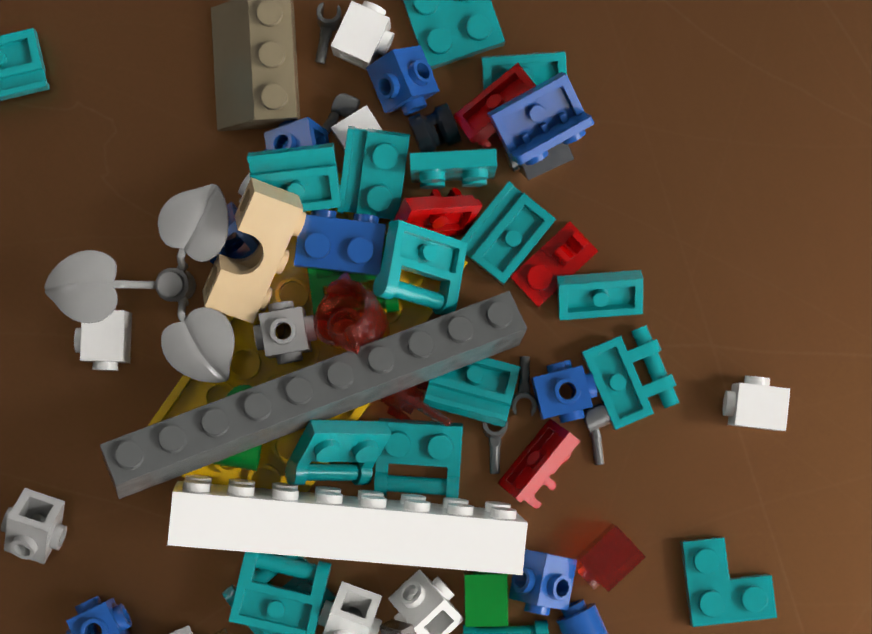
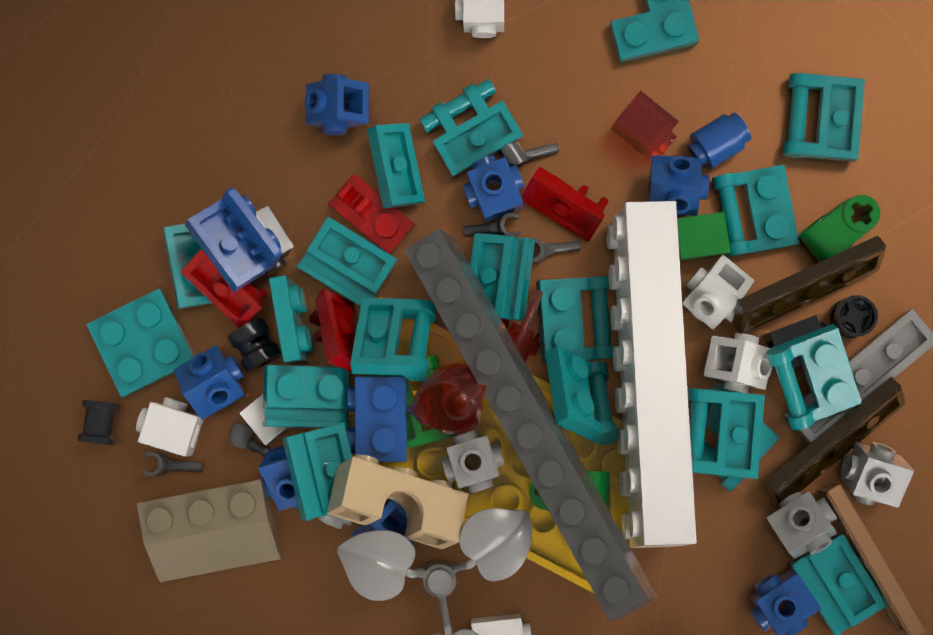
camera: 90 degrees left, 0 degrees up
none -> blue brick [305,74,369,135]

